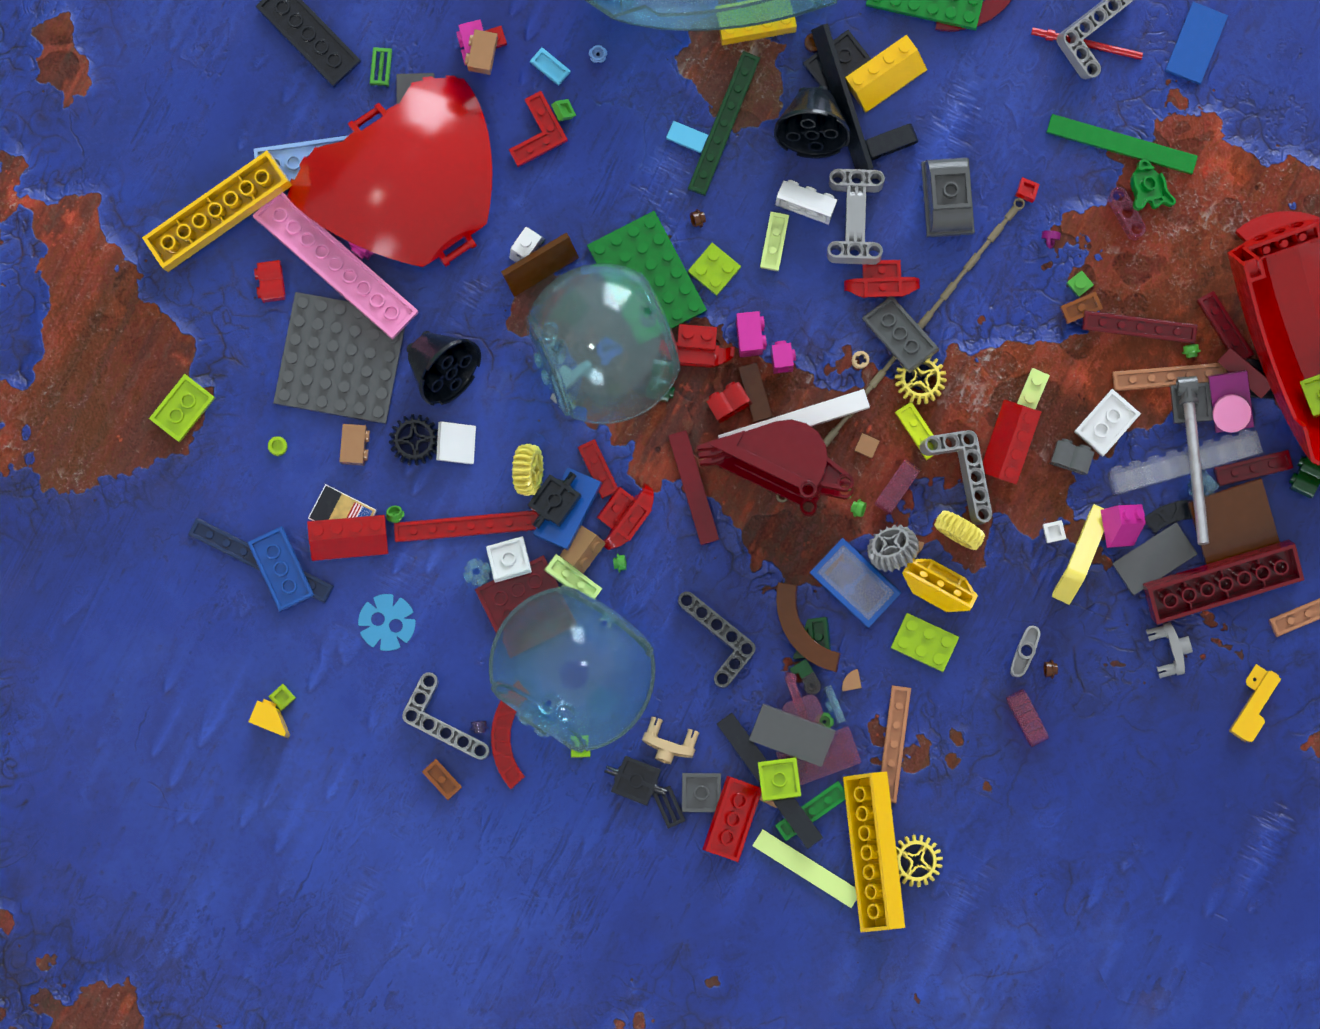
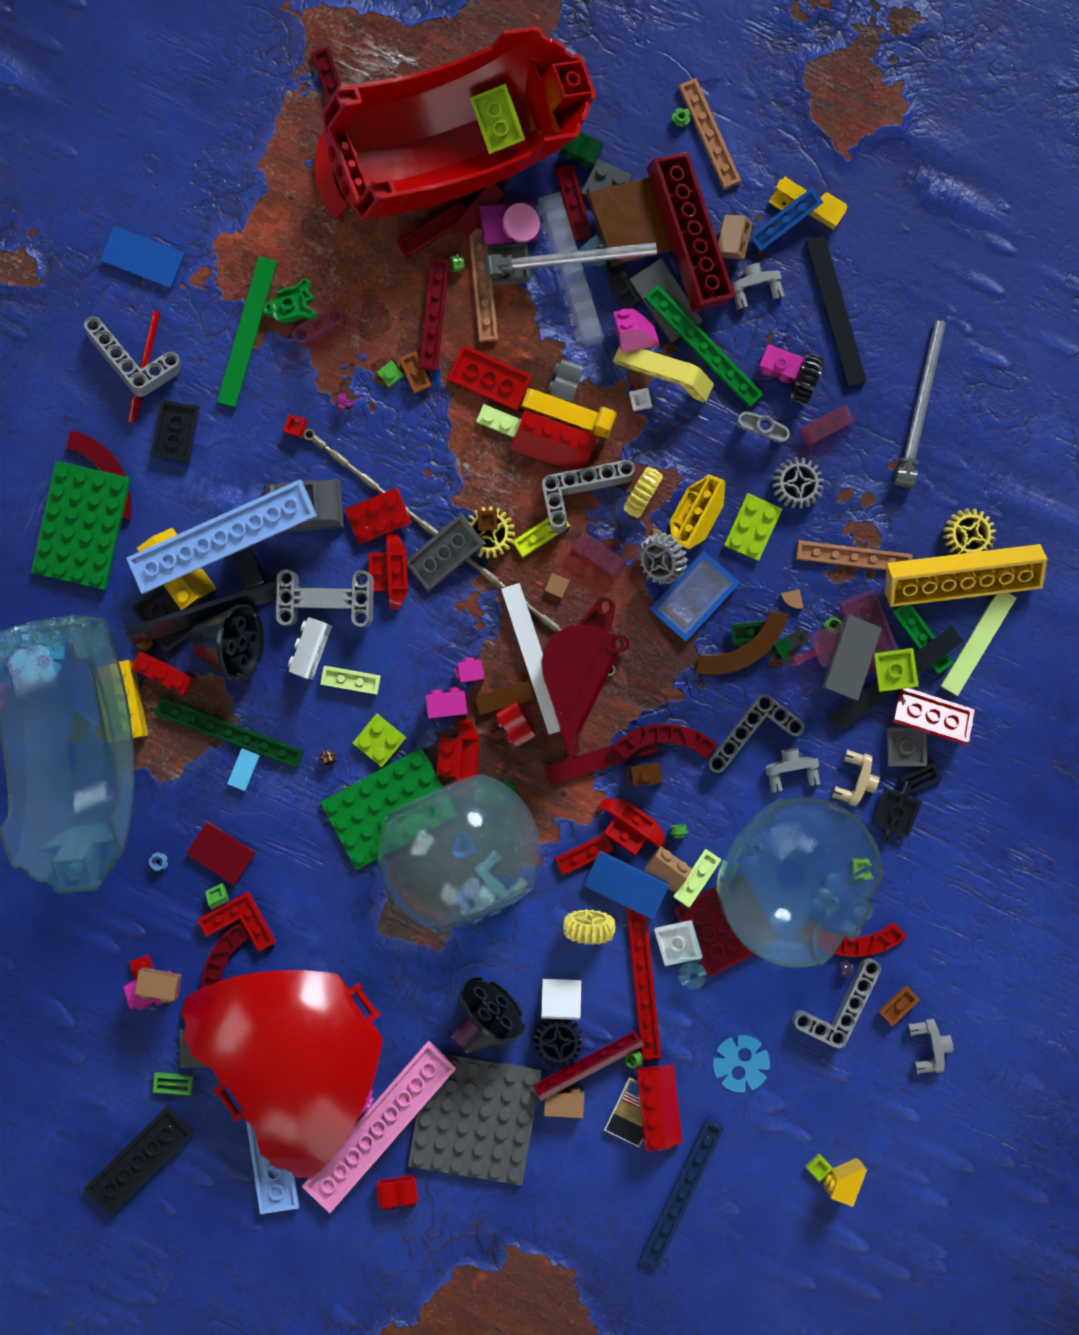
camera: 90 degrees left, 5 degrees up
yellow brick [142,151,292,272] -> none
lime plate [149,374,215,443] -> none
blue tile [247,526,315,612] -> none
lime tile [268,436,288,456] -> none
reddish brown tile [501,233,579,297] -> none
white torso [509,227,545,262] -> none
black plate [528,472,582,529] -> none
medium azure tile [530,47,571,86] -> none
clear light blue plate [823,685,846,724] -> none
tan bush [851,351,869,369] -> none
bright green plate [851,499,866,517] -> none
reddish brown plate [1044,660,1058,679] -> none
white tile [1074,389,1141,457] -> none
none -> light blue plate [126,480,317,594]
none -> red brick [131,651,196,695]
none -> black plate [151,400,200,463]
none -> dark red tile [186,821,256,885]
none -> dark red tile [201,921,251,989]
none -> red plate [344,487,412,545]
none -> red plate [447,345,533,411]
none -> reddish brown plate [477,510,498,531]
none -> yellow beam [521,388,617,439]
none -> dark red tile [533,1031,644,1101]
none -> dark grey plate [581,159,632,198]
none -> dark red tile [610,723,718,760]
none -> reddish brown torso [625,762,664,787]
none -> green tile [643,284,764,408]
none -> medium nougat brick [717,215,753,259]
none -> blue plate [750,187,823,251]
none -> dark pink brick [758,344,804,384]
none -> light grey connector [765,748,821,792]
none -> light grey gear [772,457,824,509]
none -> black gear [789,353,824,406]
none -> black tile [806,235,867,387]
none -> flat silver piece [893,321,946,489]
none -> light grey connector [909,1019,954,1074]

